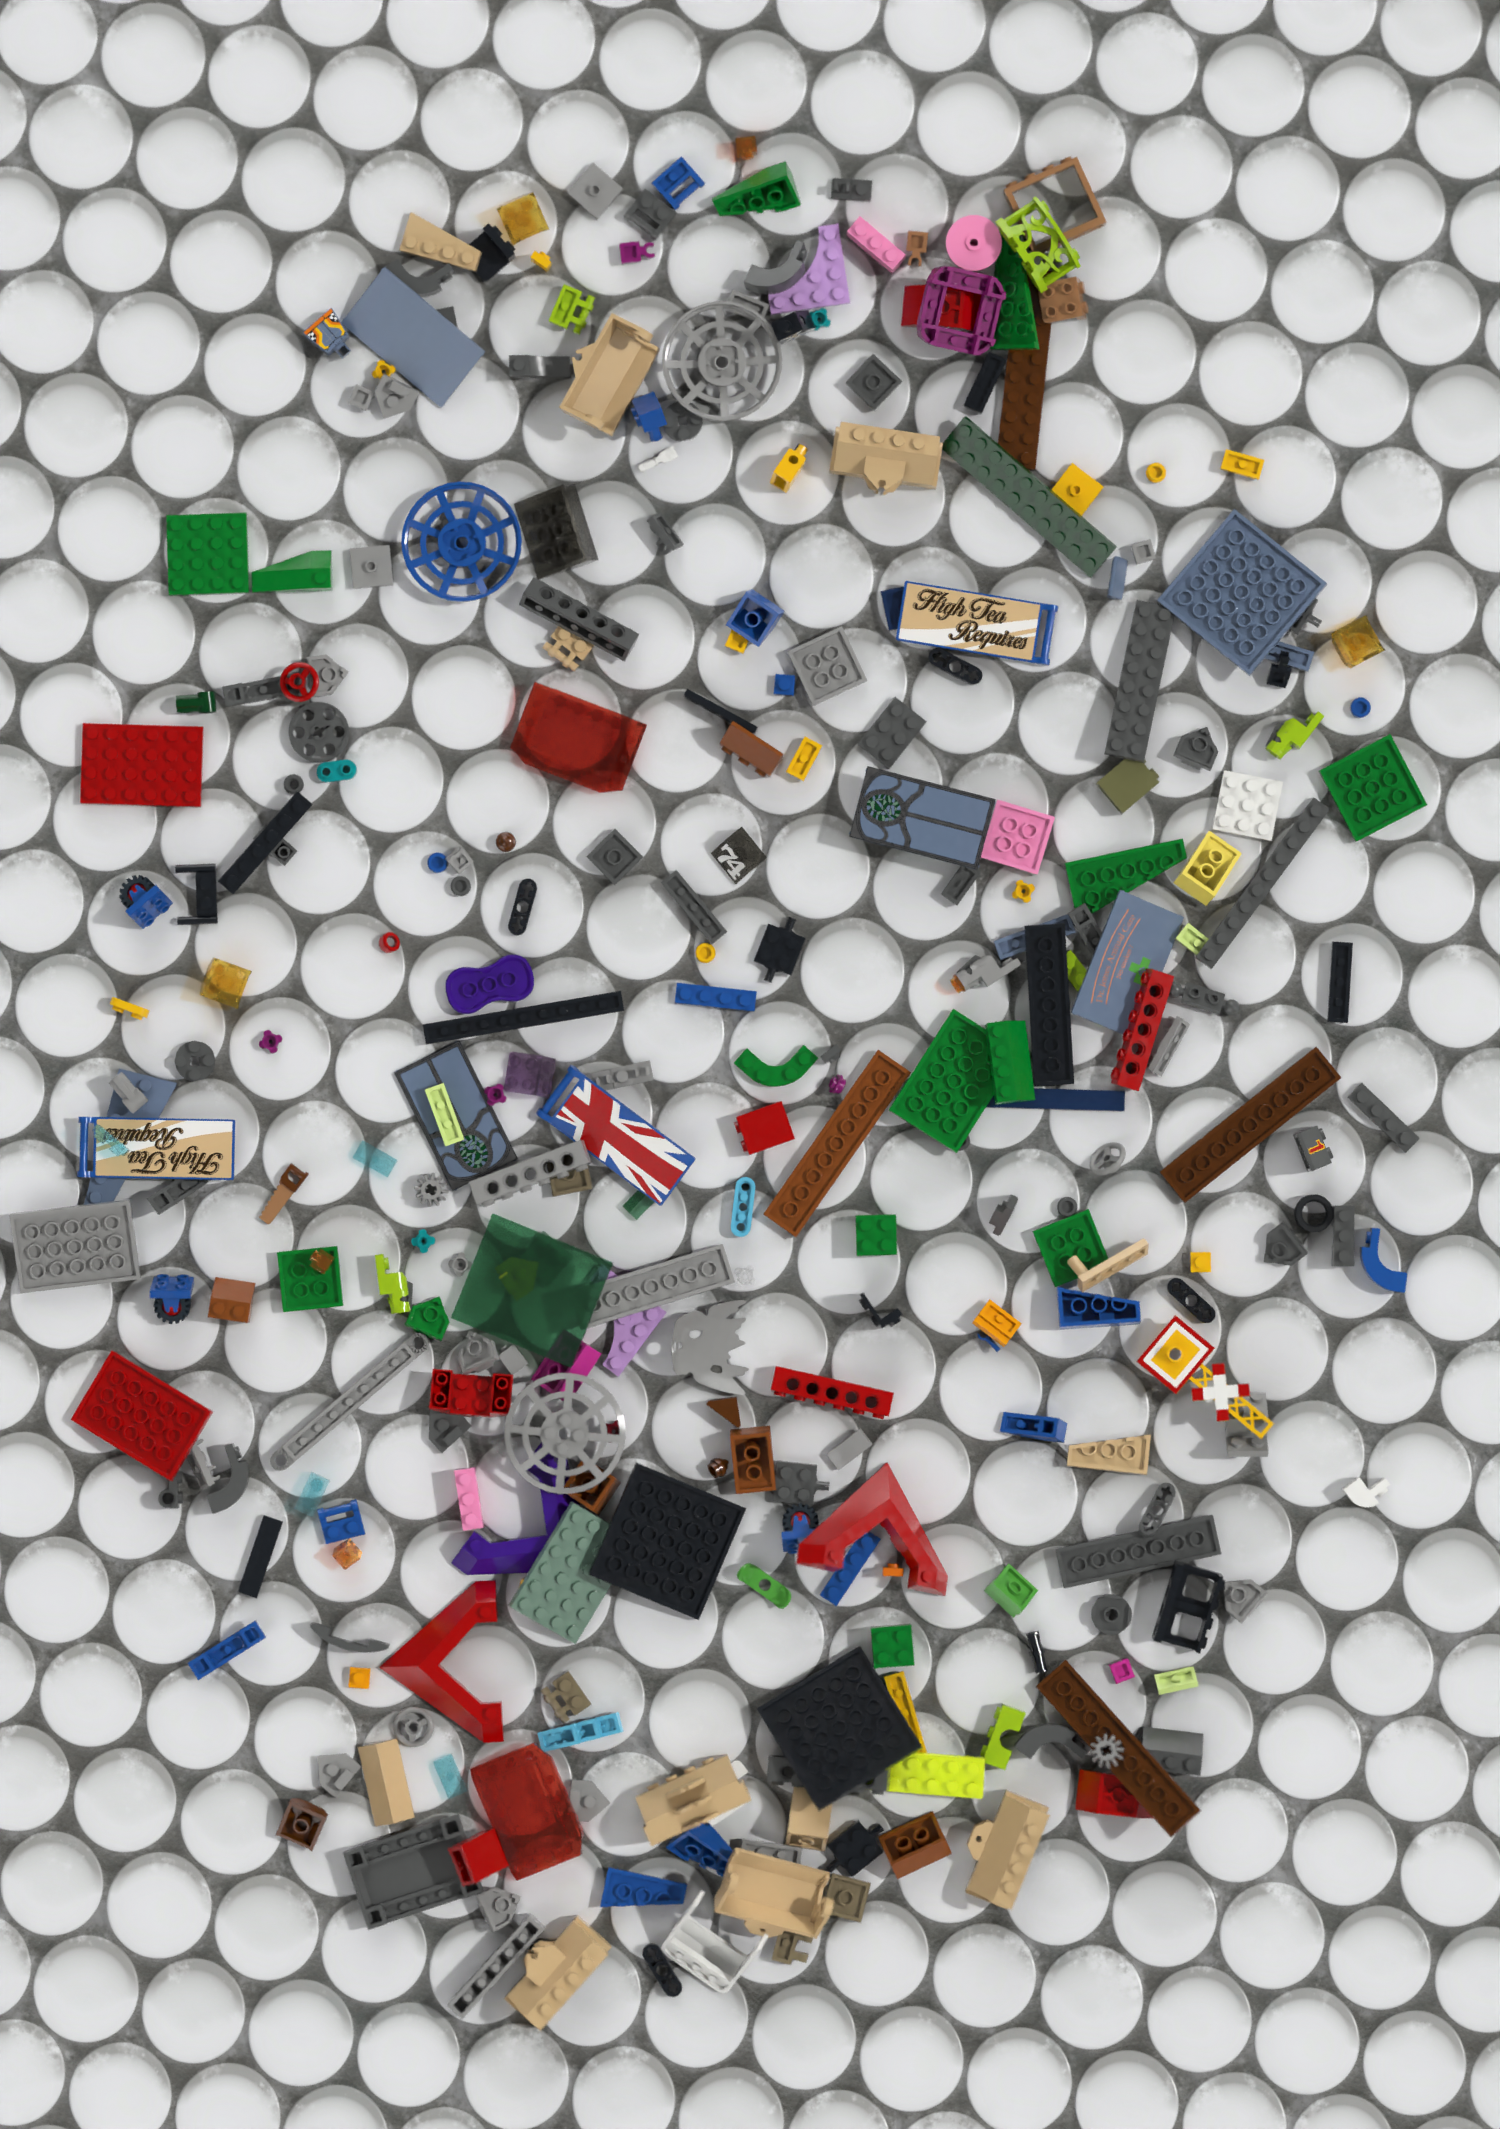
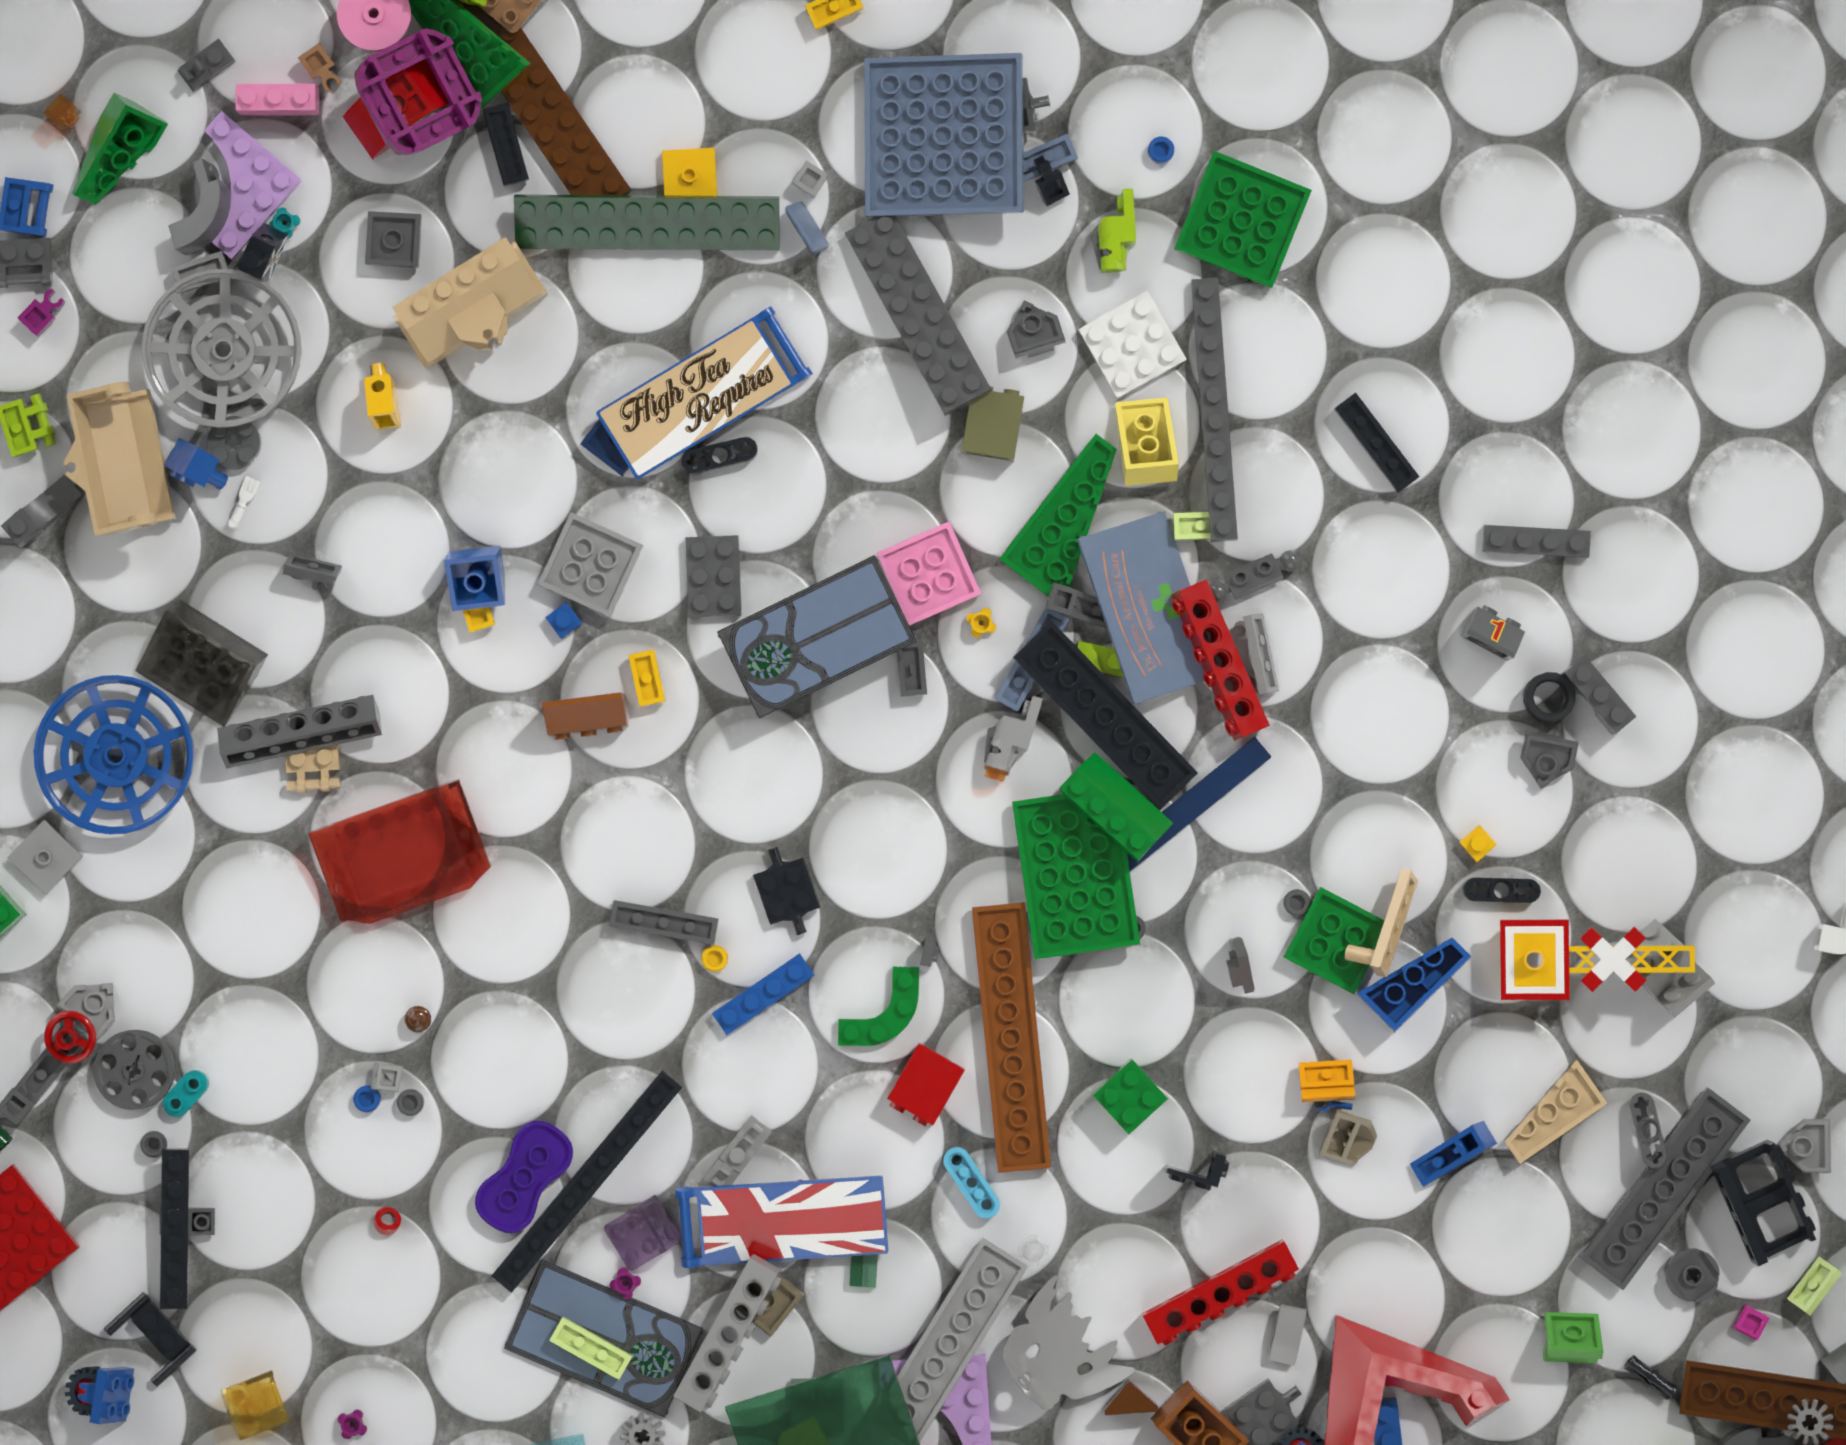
camera: 35 degrees left, 0 degrees up
black beam [508,879,537,936] -> none
dark grey plate [586,829,643,885] -> none
black tile [684,689,758,735] -> none
clear smoke slope [711,827,767,884] -> none
magenta plate [828,1074,846,1094] -> none
orange plate [882,1563,903,1577] -> none
light grey piece [1090,1142,1126,1175] -> none
yellow plate [1146,463,1166,483] -> none
reddish brown plate [1160,1046,1341,1203] -> none
clear yellow slope [1331,615,1385,669] -> none
blue arch [1359,1228,1407,1293] -> none
none -> dark tan slope [1319,1109,1377,1166]

